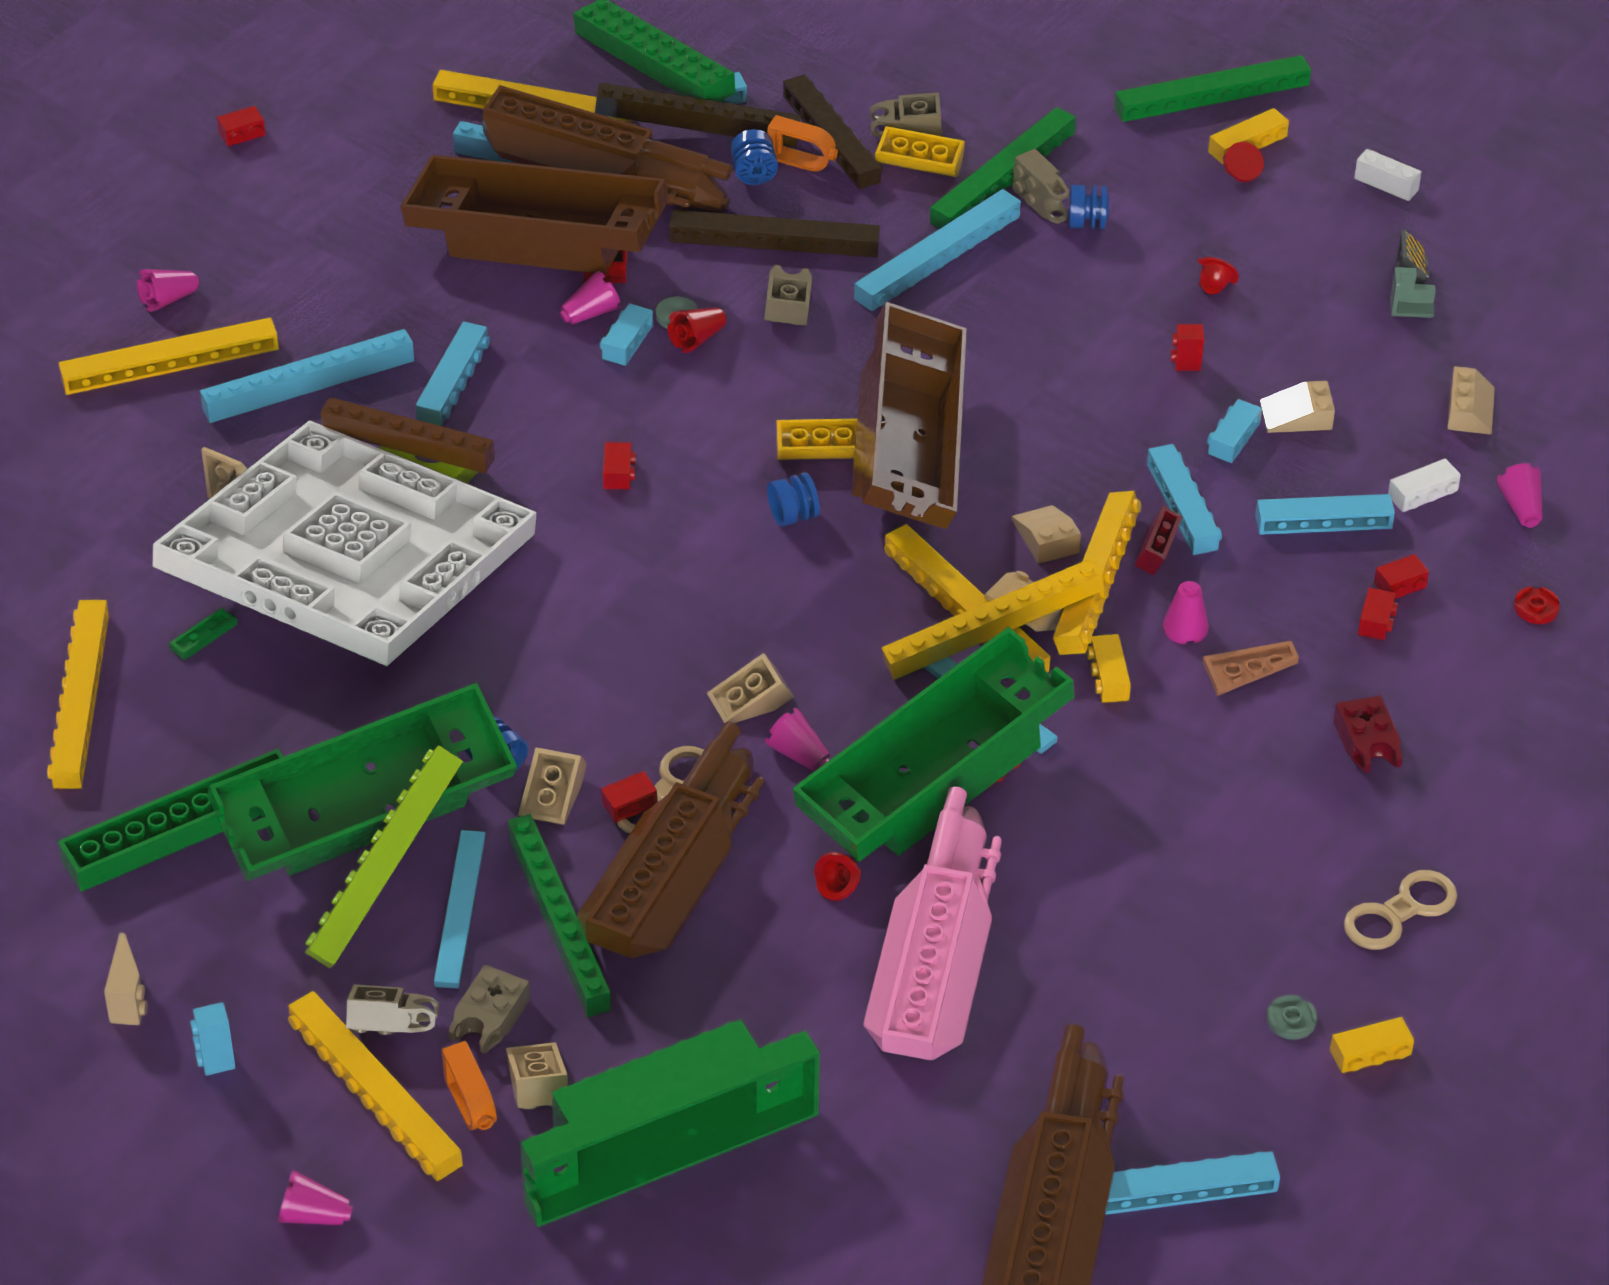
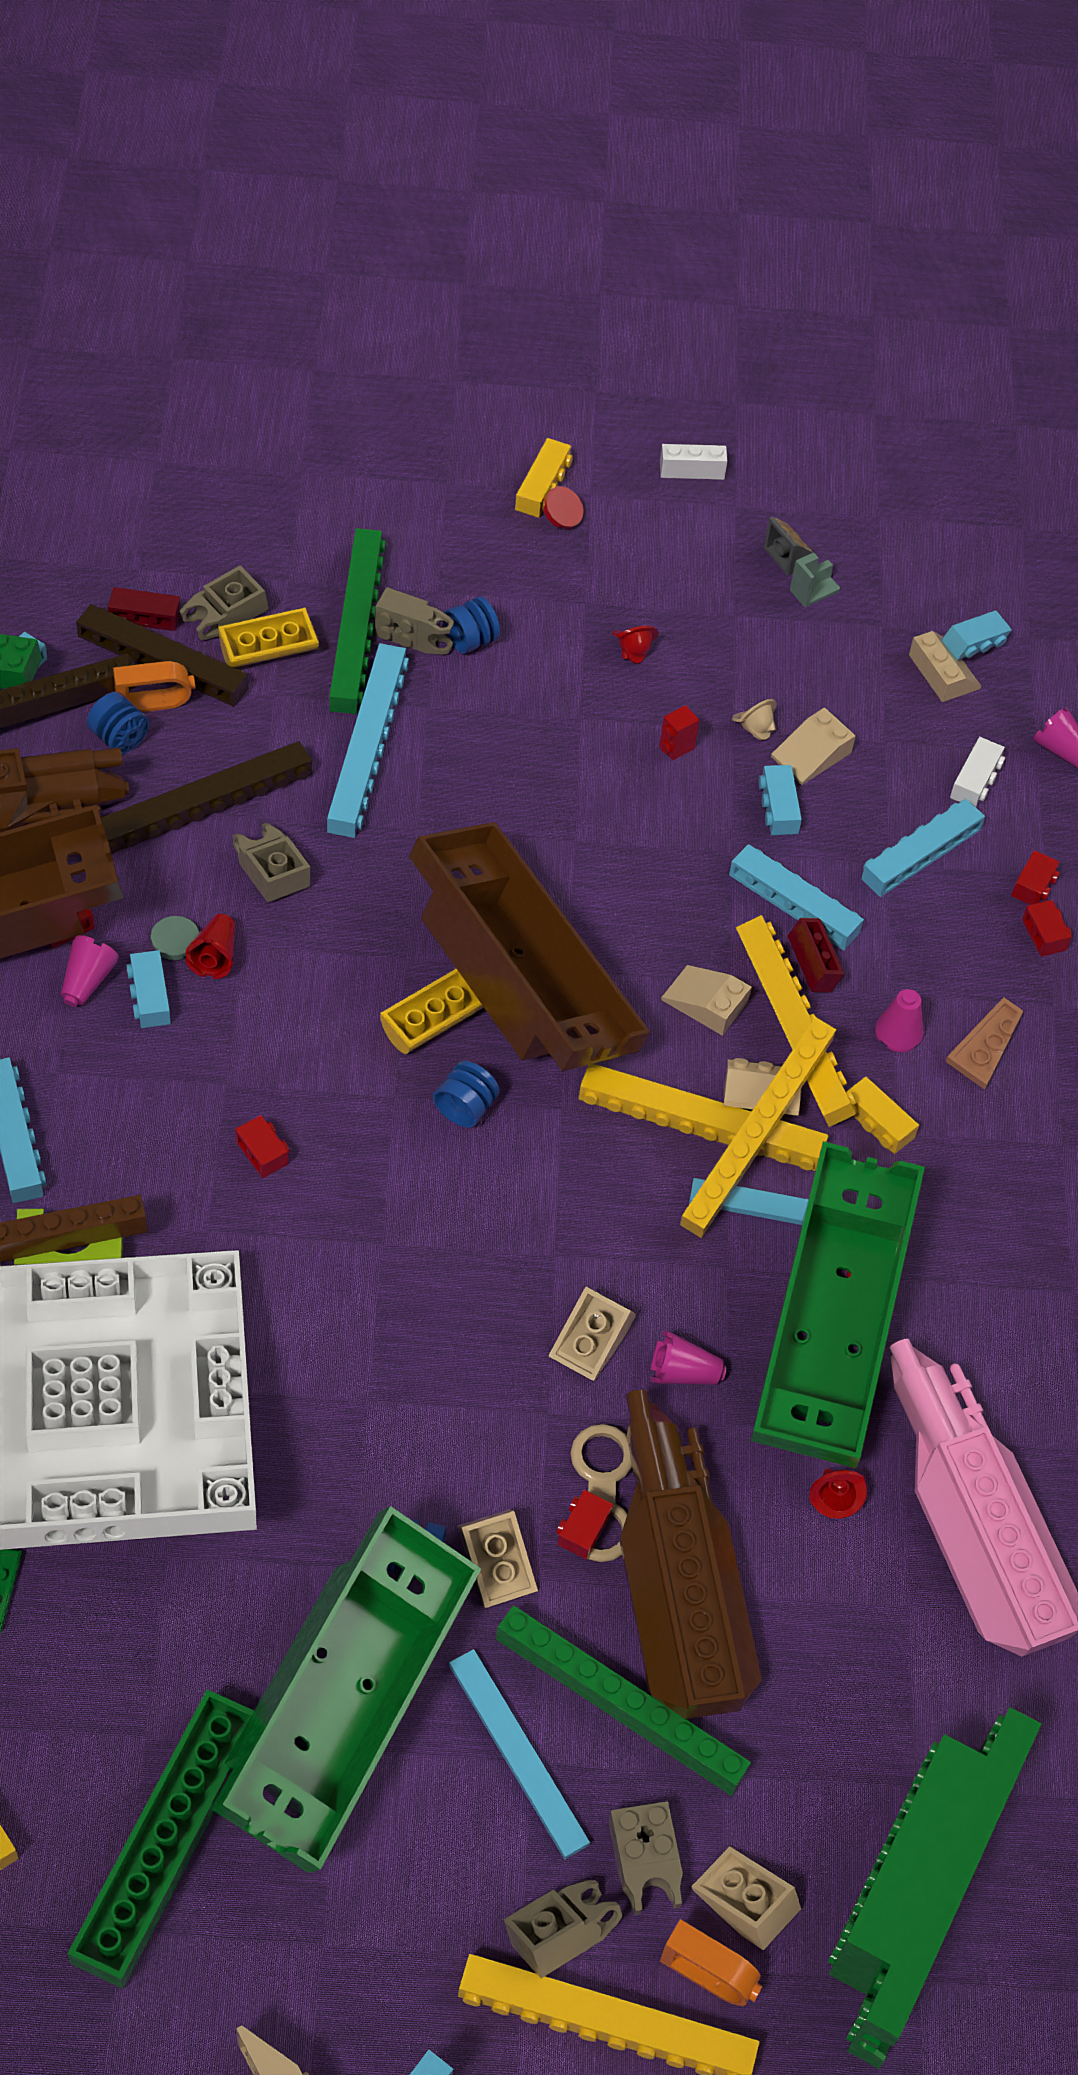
camera: 40 degrees left, 10 degrees up
lime brick [305,745,463,969] -> none
green brick [1114,55,1311,122] -> none
none -> dark red brick [108,587,181,631]
none -> tan helmet [732,699,777,740]
none -> medium azure brick [942,610,1012,660]

